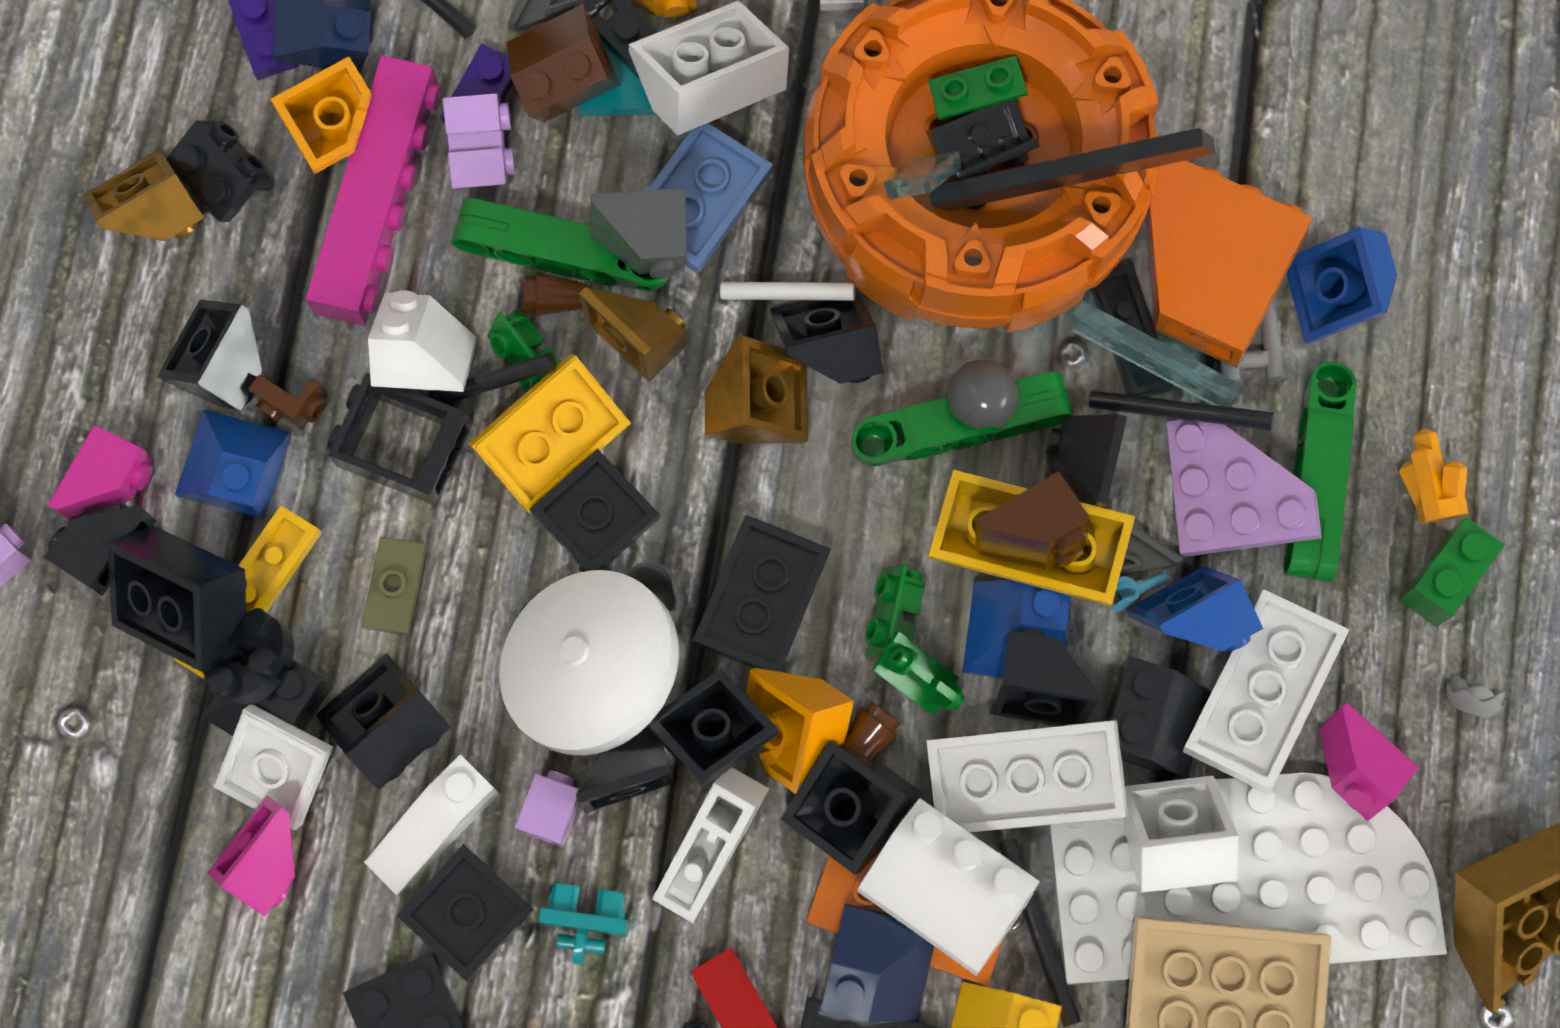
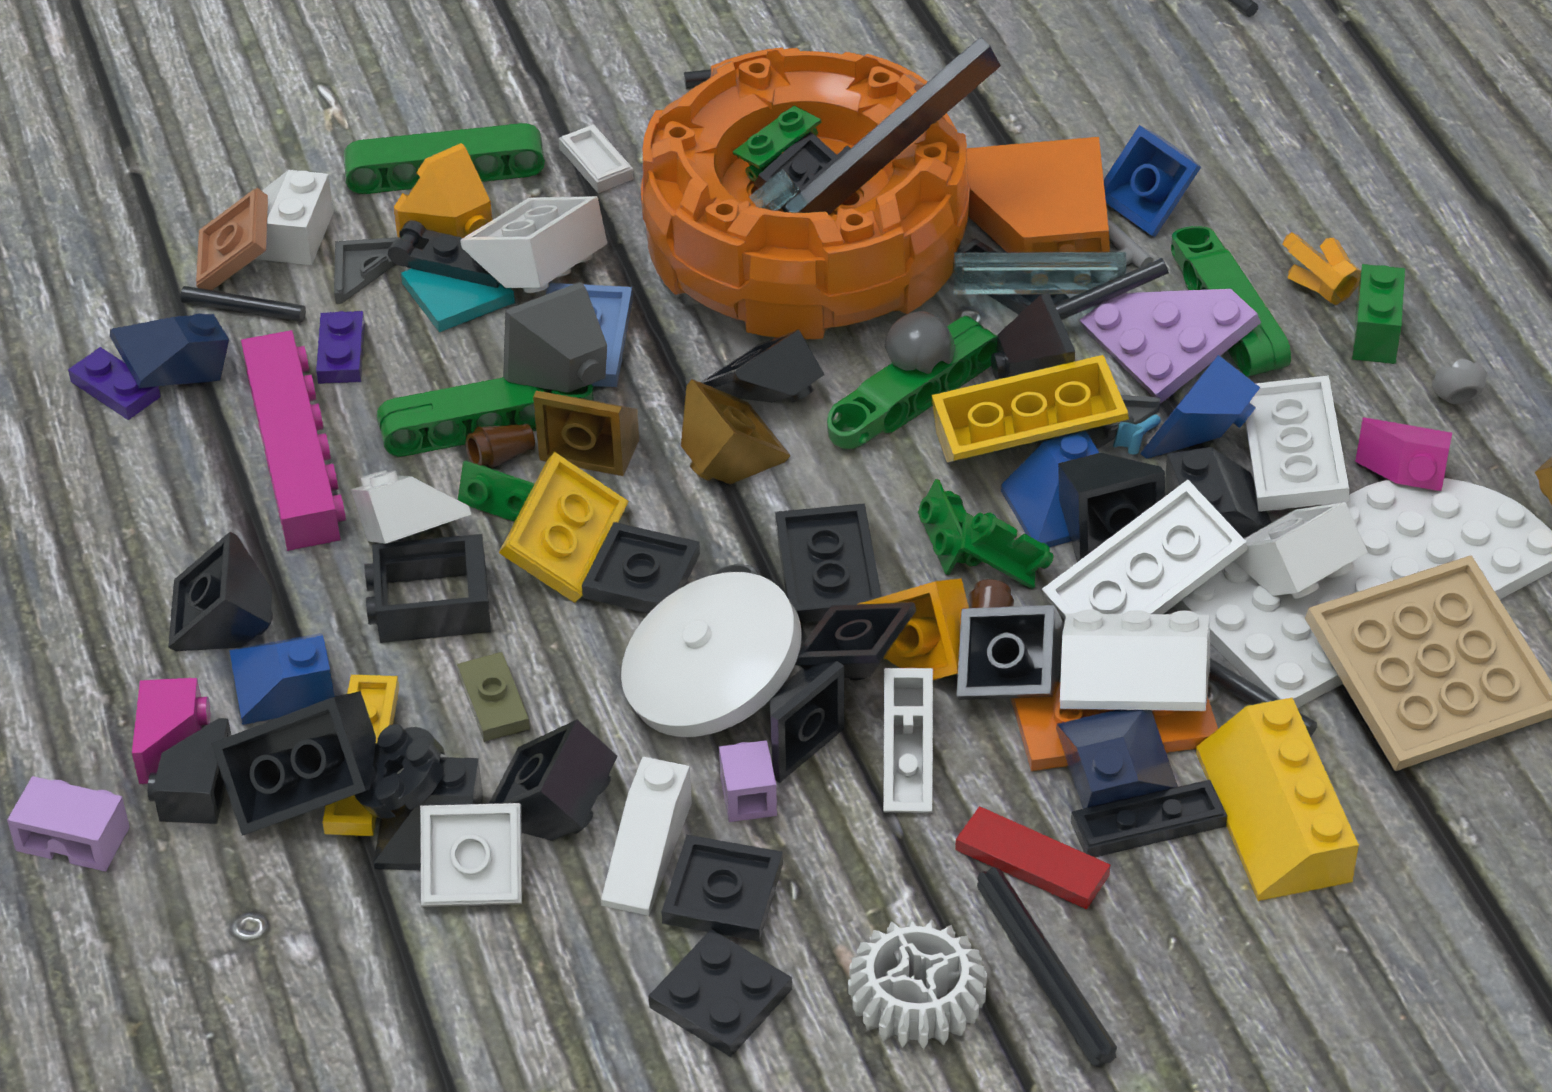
camera: 25 degrees left, 30 degrees down
pearl gold slope [83,149,204,241] -> none
black bracket [166,120,275,222] -> none
dark pink slope [207,795,295,917] -> none
reddish brown bracket [249,375,328,431] -> none
light orange slope [270,57,372,174] -> none
black bar [428,352,556,404] -> none
lavender brick [443,93,516,189] -> none
reddish brown slope [507,3,621,123] -> none
teal hips [539,883,630,966] -> none
white bar [720,282,855,301] -> none
reddish brown slope [975,471,1091,570] -> none

